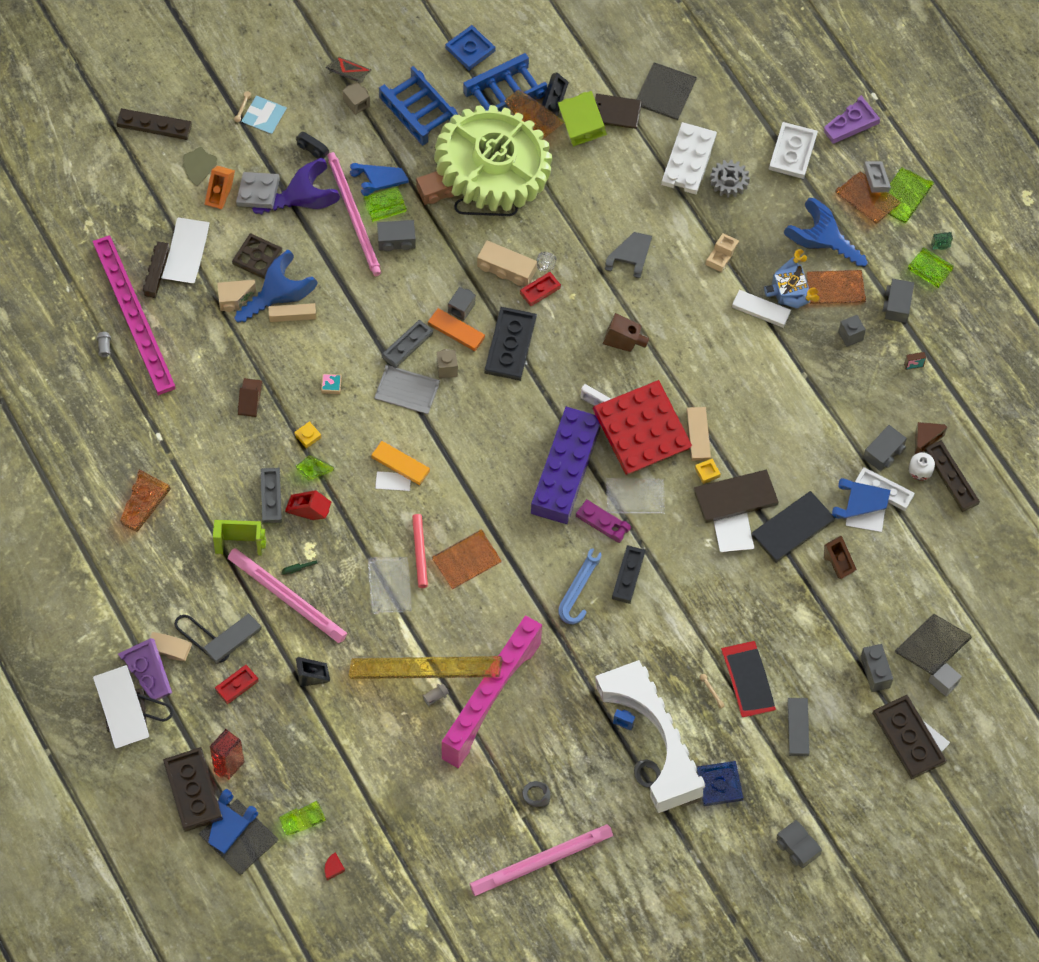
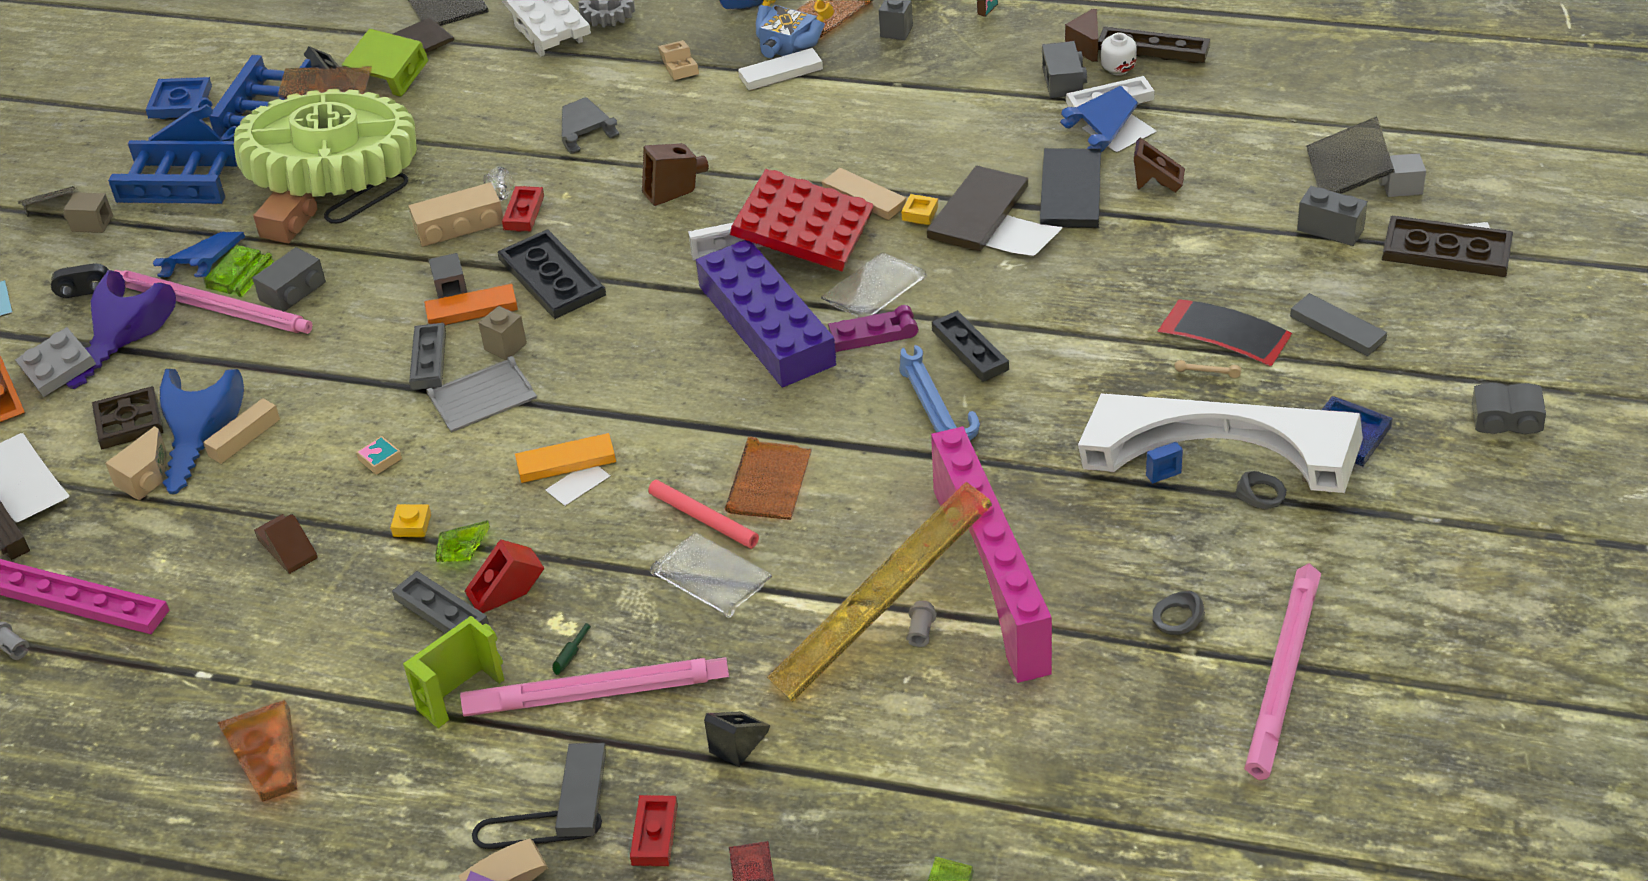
camera: 40 degrees left, 20 degrees down
none -> blue flag [149,97,236,141]

